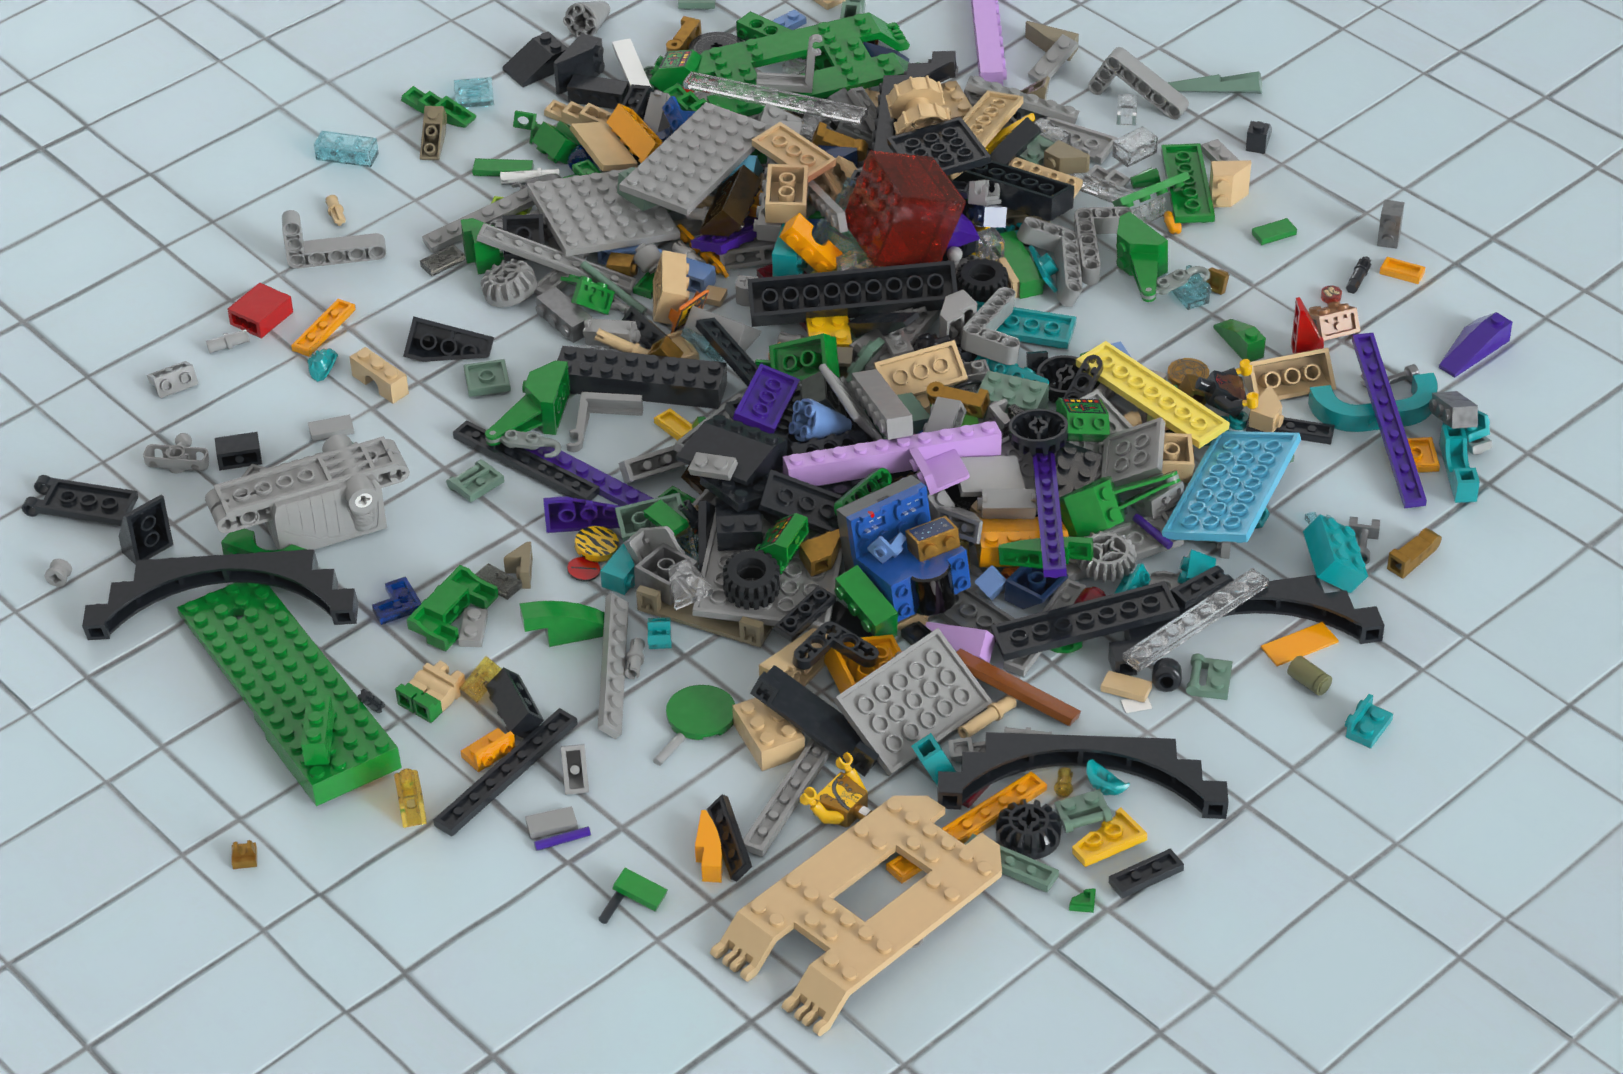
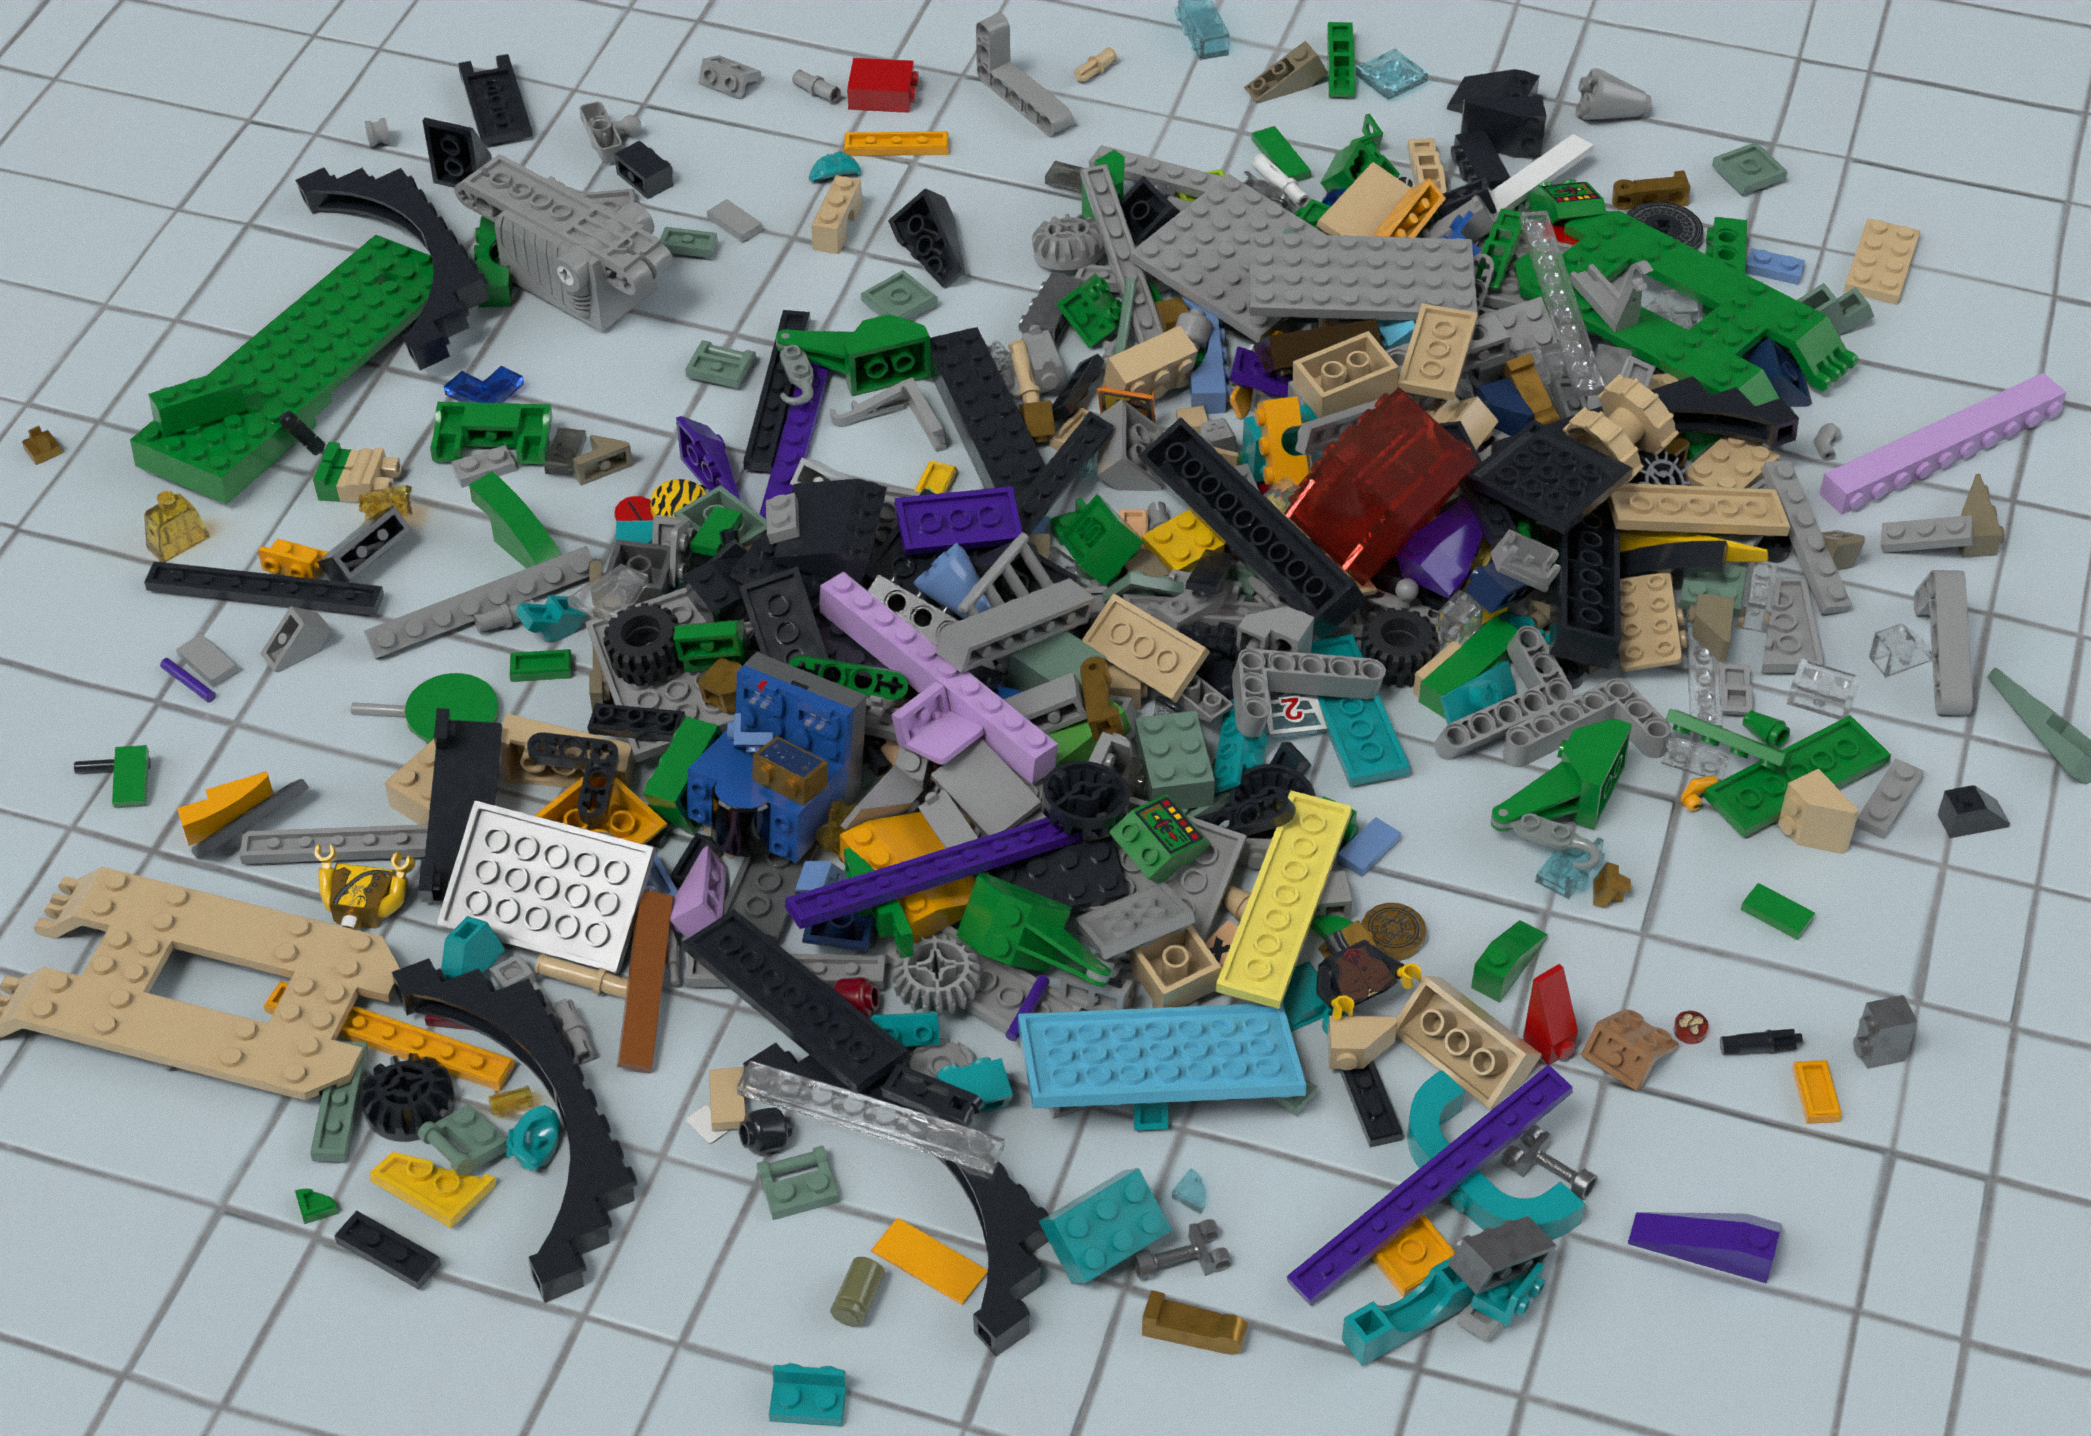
camera: 60 degrees right, 5 degrees up
none -> green tile [510,649,572,682]

